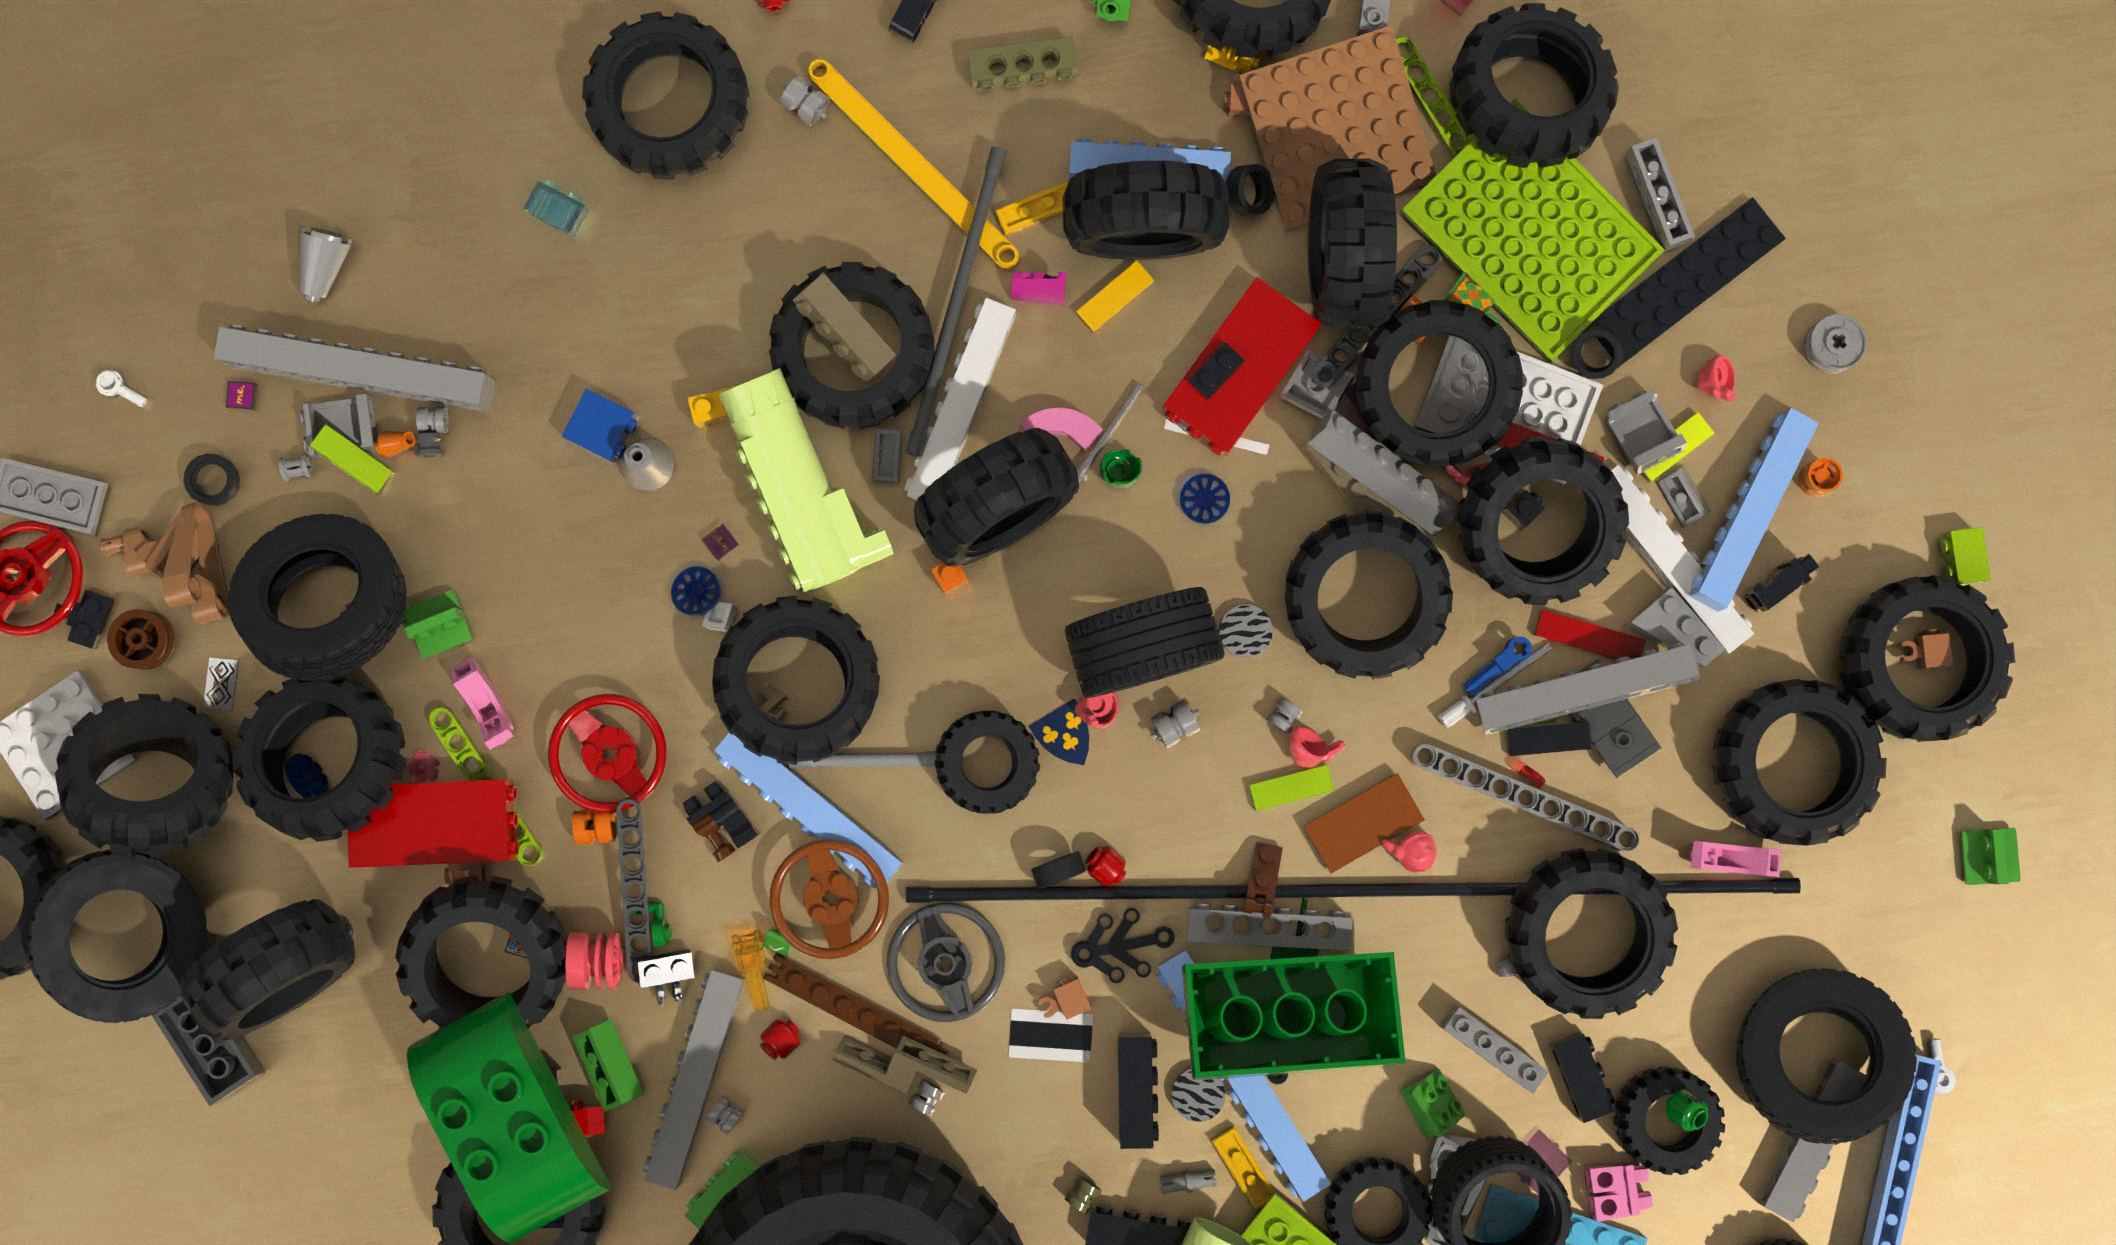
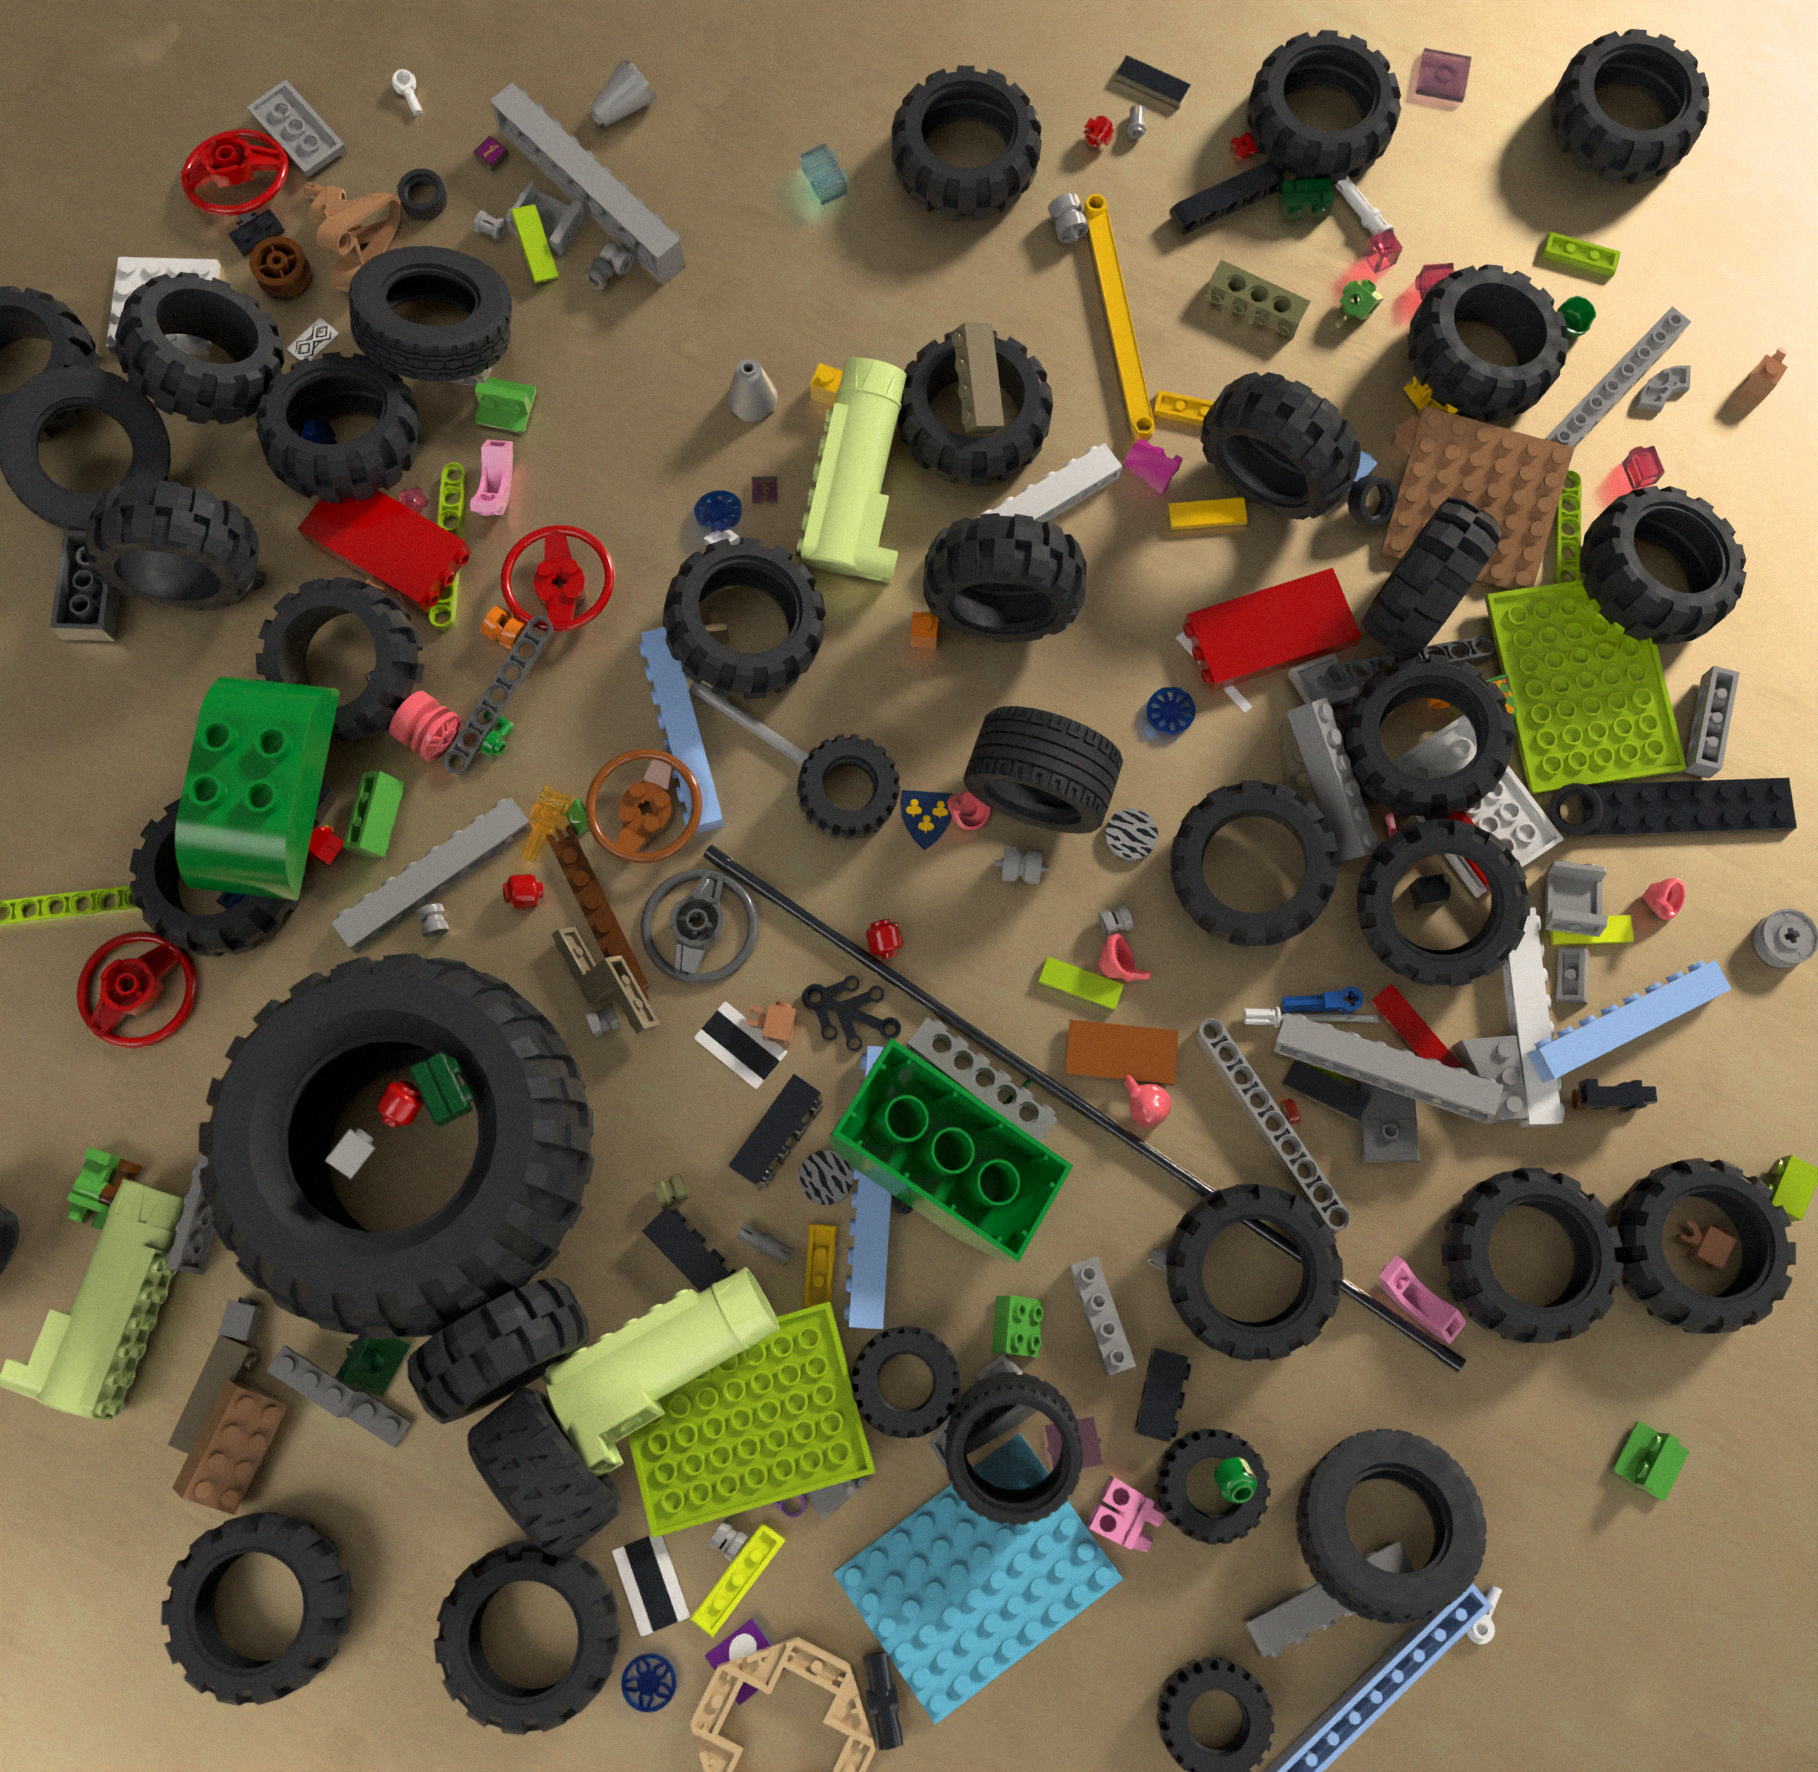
camera: 30 degrees right, 10 degrees down
orange cone [375,431,416,458] -> none
blue piece [562,389,638,464] -> none
hinge [636,949,694,1005] -> none
black hips [683,781,760,862] -> none
light grey plate [872,428,903,484] -> none
dark grey piece [905,147,1007,457] -> none
bright pink arch [1019,408,1103,452] -> none
black tyre [1031,851,1086,889] -> none
light grey sword [1076,383,1143,484] -> none
green hair [1099,449,1142,489] -> none
black plate [1188,342,1245,401] -> none
reddish brown plate [1243,842,1283,918] -> none
orange wheel [1798,457,1843,497] -> none

